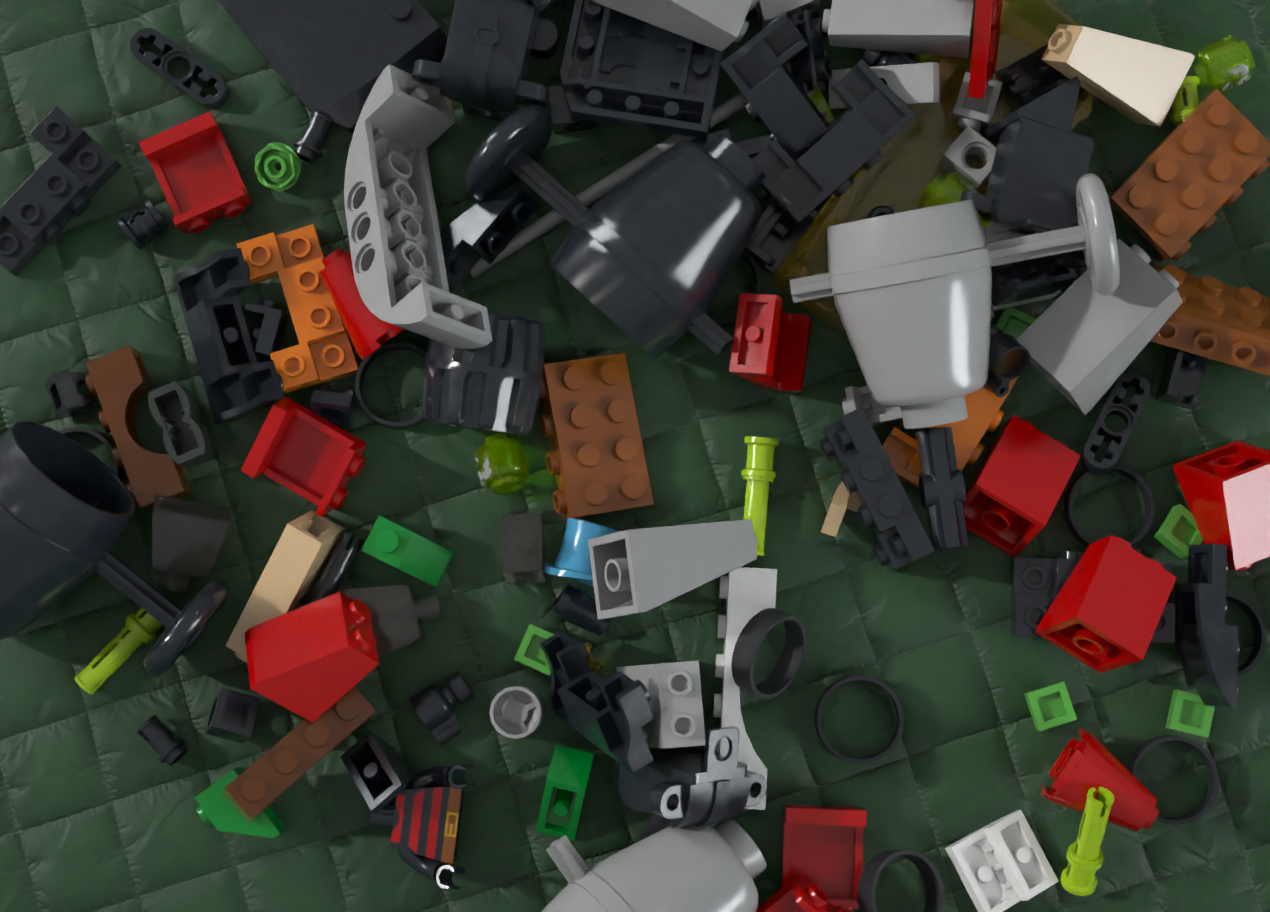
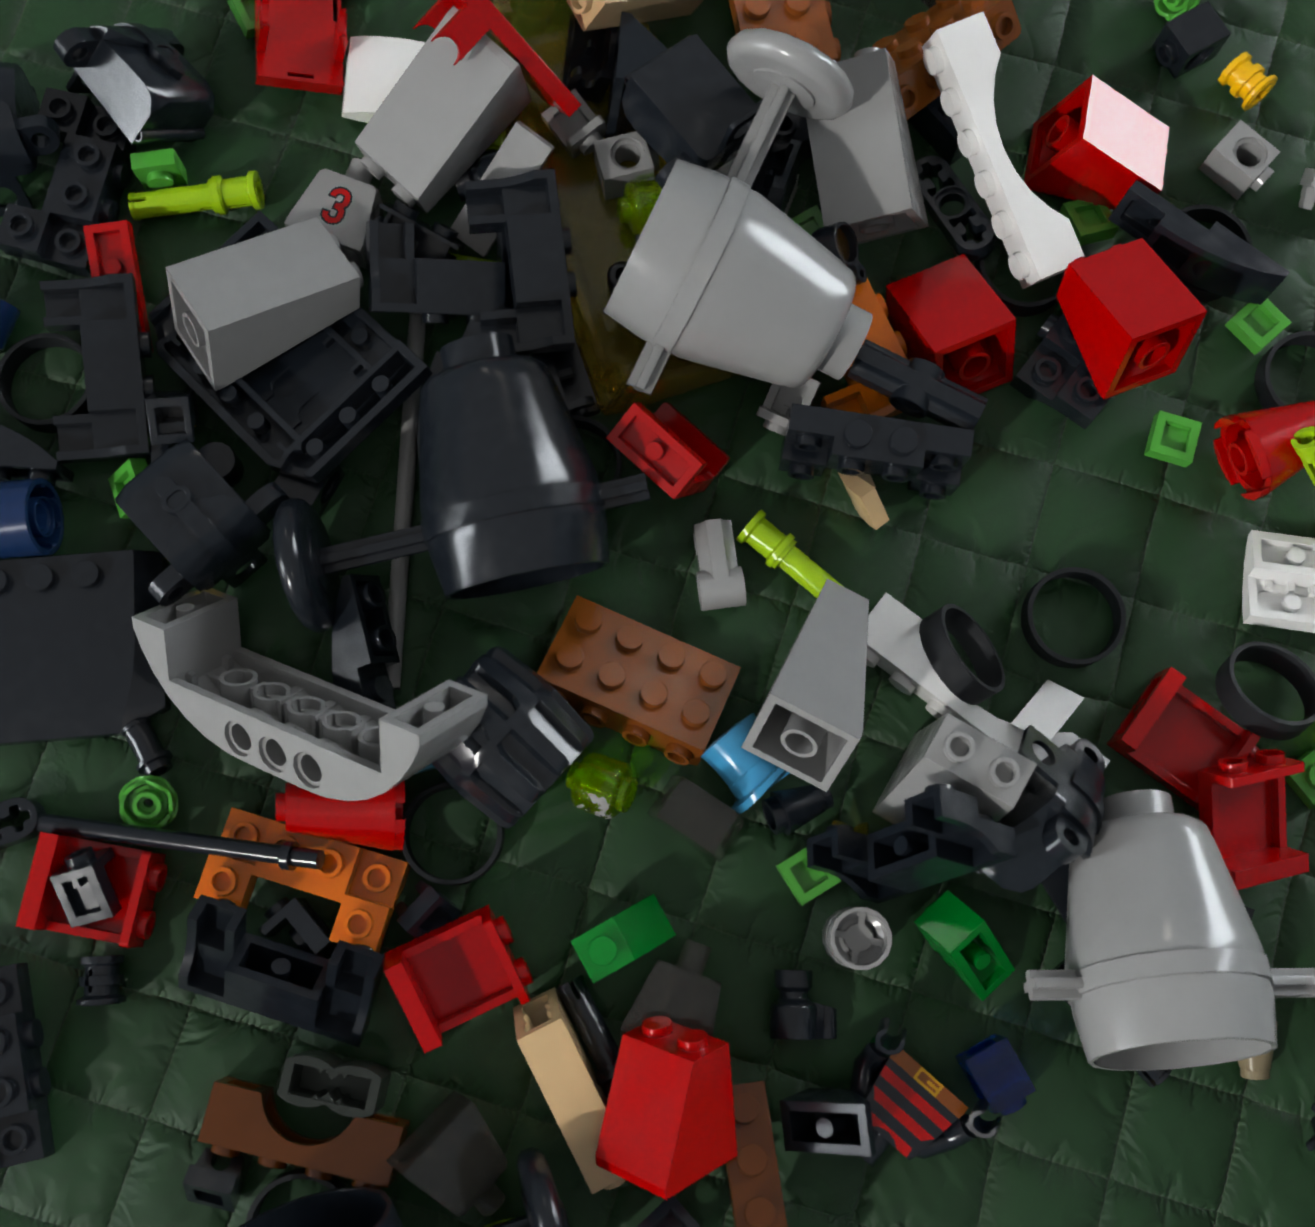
camera: 60 degrees left, 5 degrees down
none -> black bar [36,813,325,871]
none -> black bracket [49,846,122,928]
none -> light grey piece [693,518,747,611]
none -> white arch [922,11,1085,289]
none -> clear blue brick [955,1033,1036,1116]
none -> white sticker [1011,680,1084,741]

